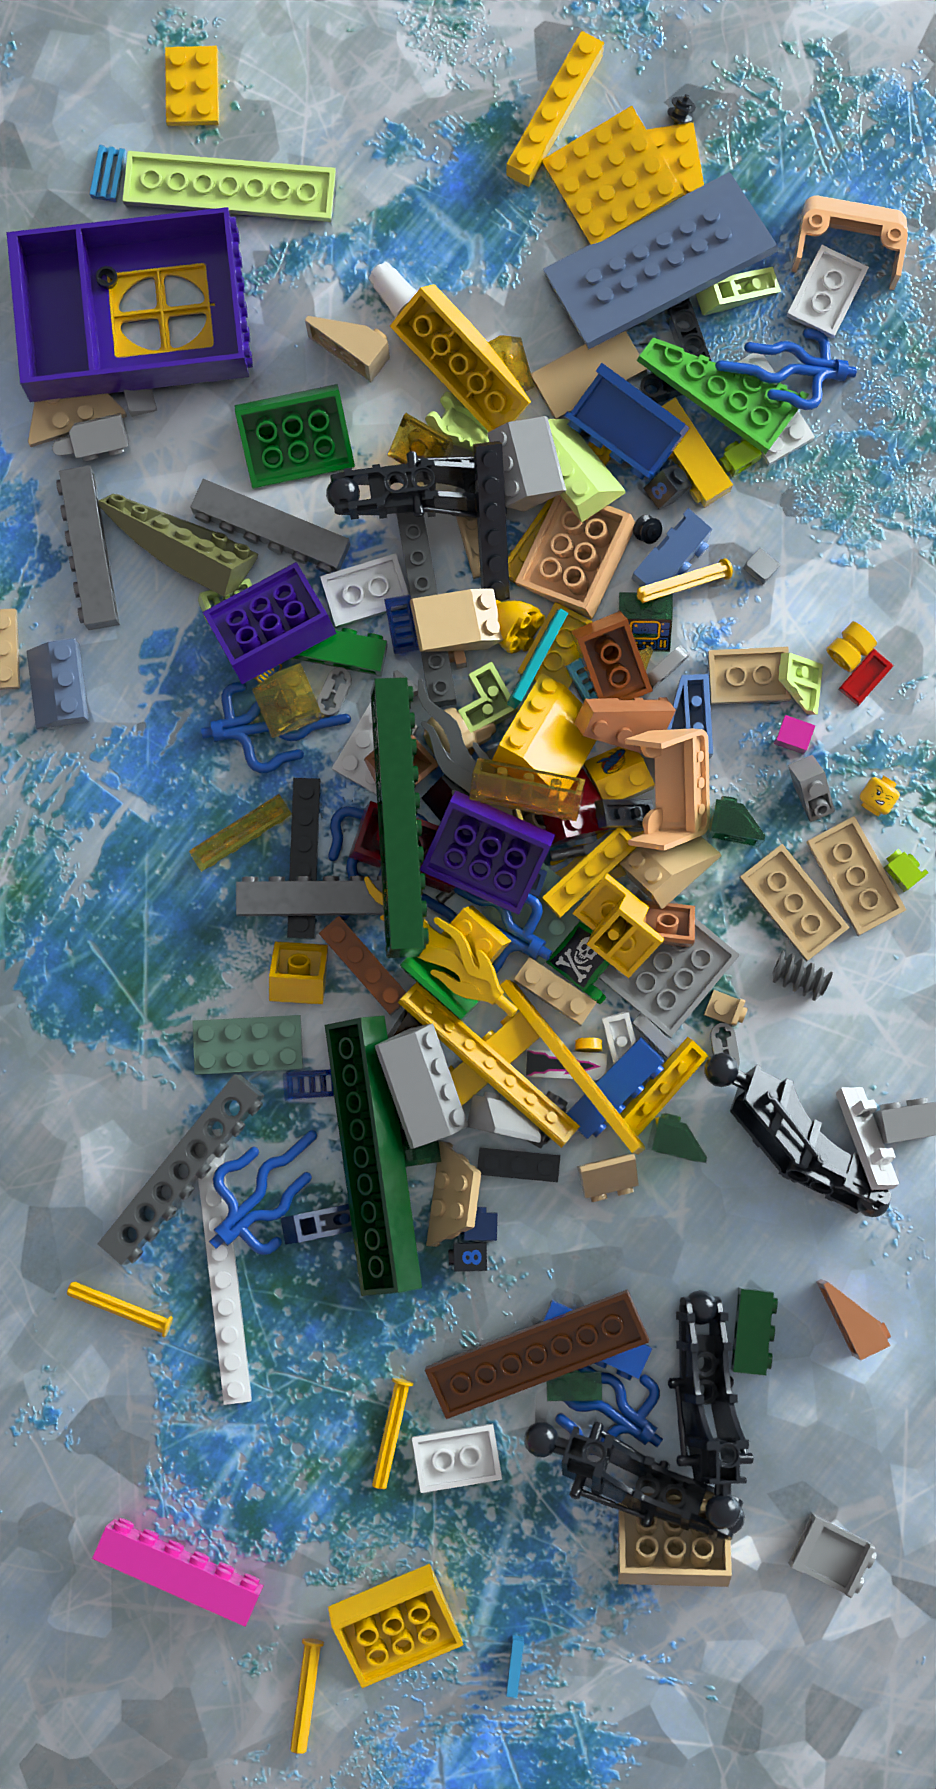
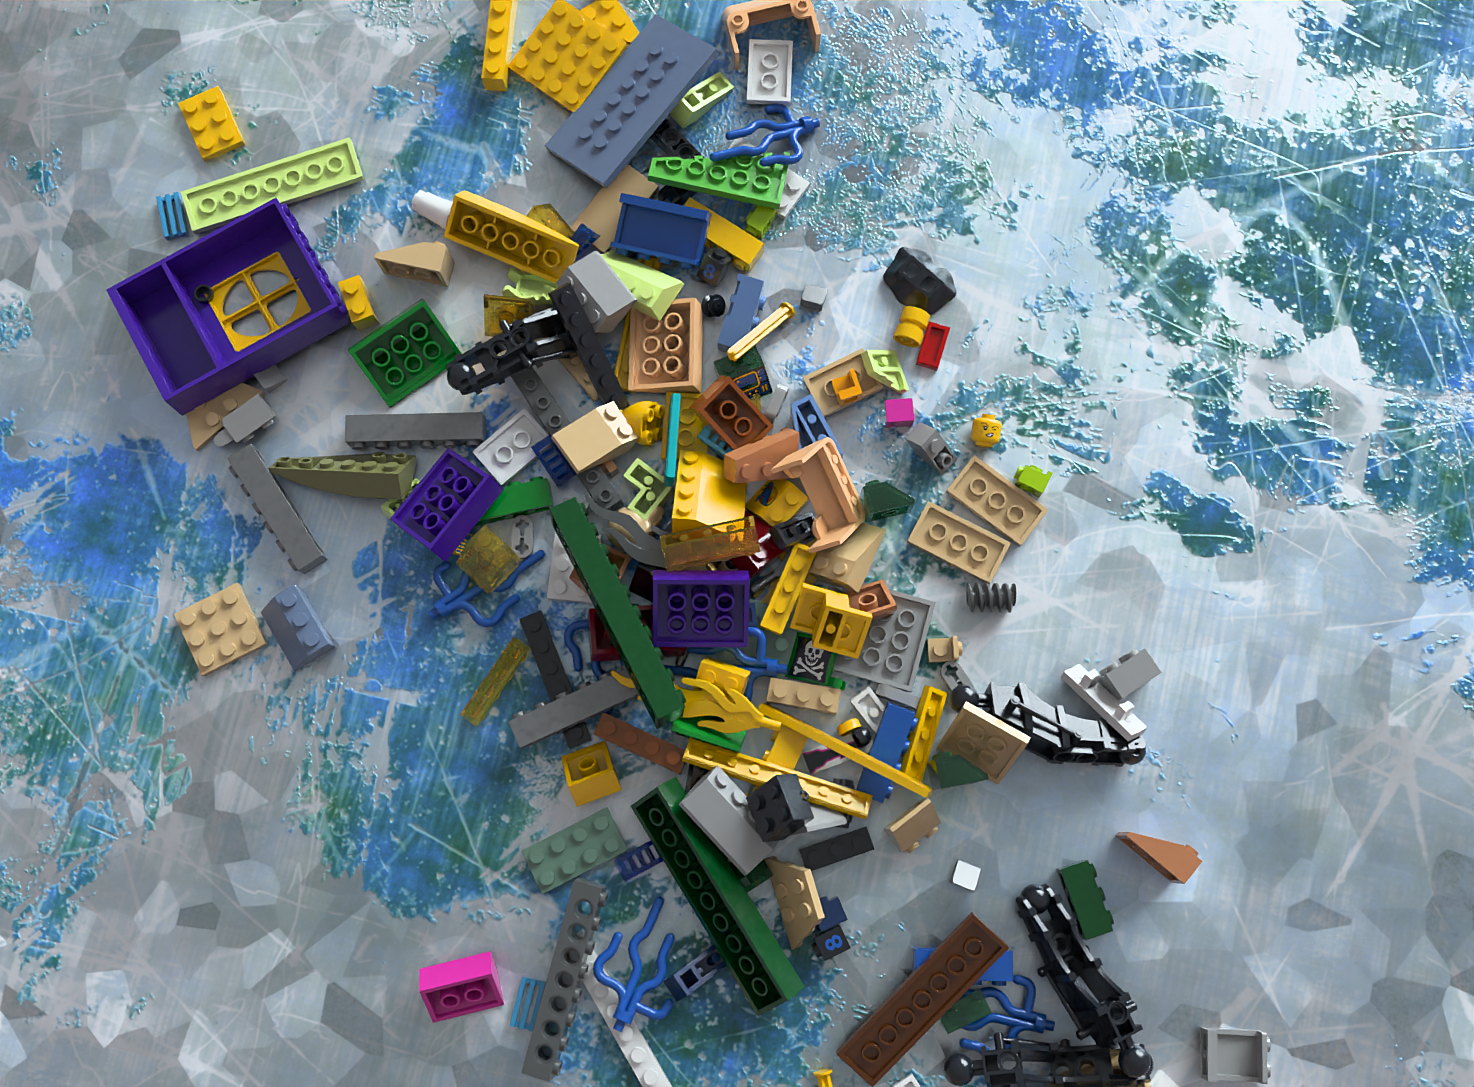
camera: 25 degrees left, 5 degrees down
none -> yellow brick [338,275,379,331]
none -> dark pink slope [419,951,504,1023]
none -> dark azure tile [510,976,546,1032]
none -> clear blue slope [570,223,600,257]
none -> black brick [746,774,814,842]
none -> light orange panel [831,368,863,406]
none -> black hinge [851,727,872,749]
none -> black piece [883,247,957,315]
none -> tan plate [936,701,1030,784]
none -> slope [950,860,981,892]

